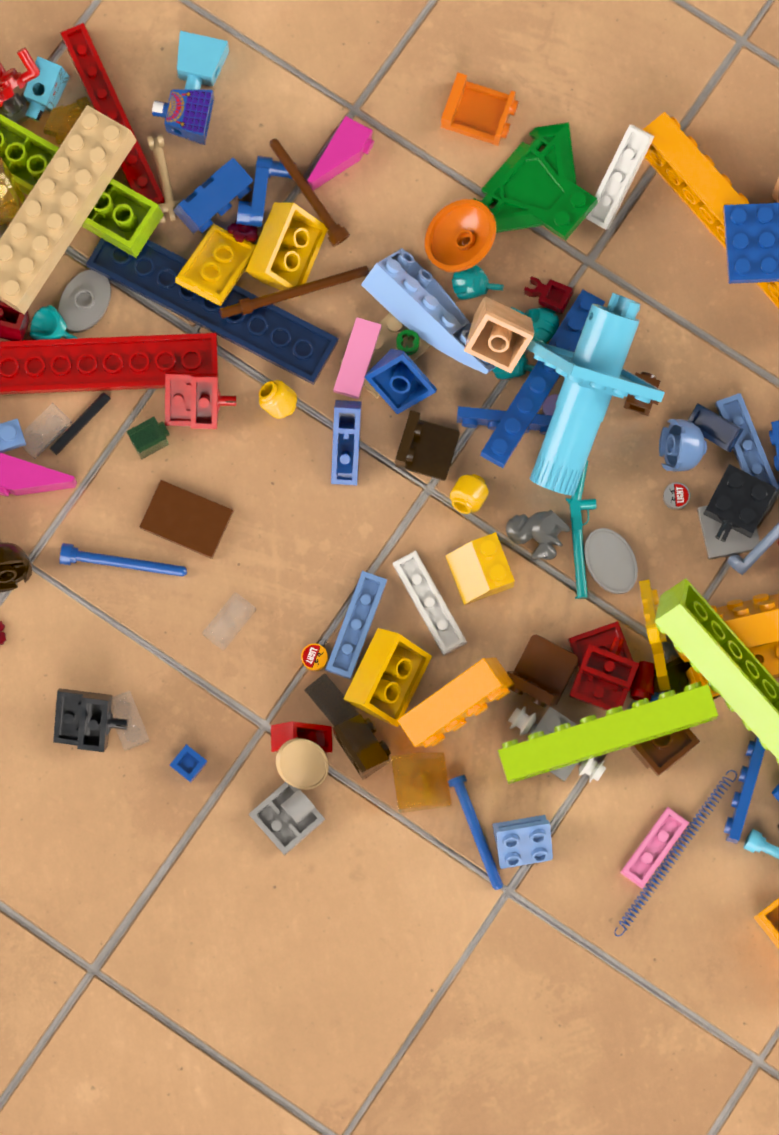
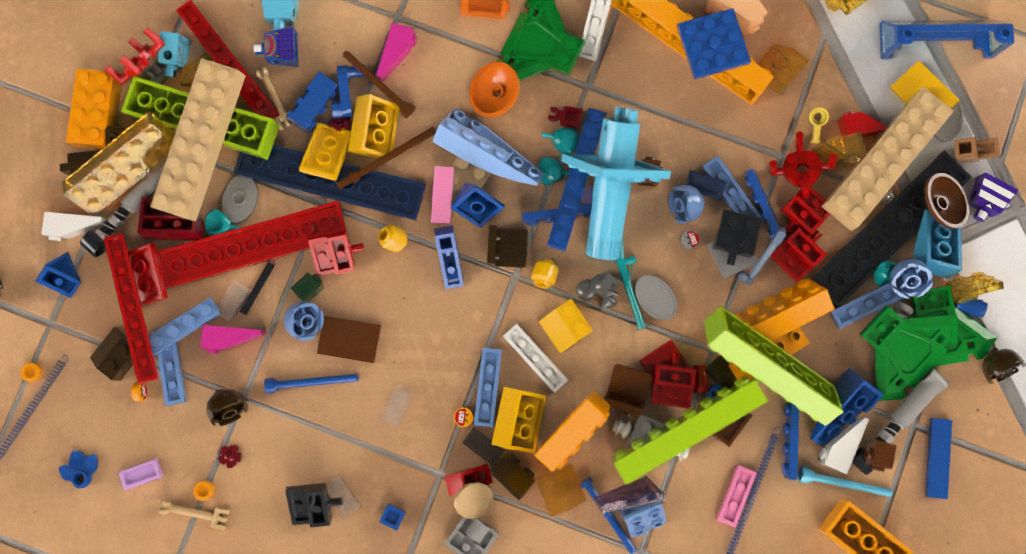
camera: 10 degrees left, 5 degrees up
green bush [396,330,420,356] -> none
teal piece [452,265,504,300] -> none
light nougat slope [464,296,534,373] -> none
yellow wing [639,579,670,691] -> none
none -> medium blue cylinder [283,301,324,341]
none -> wing [594,476,666,514]

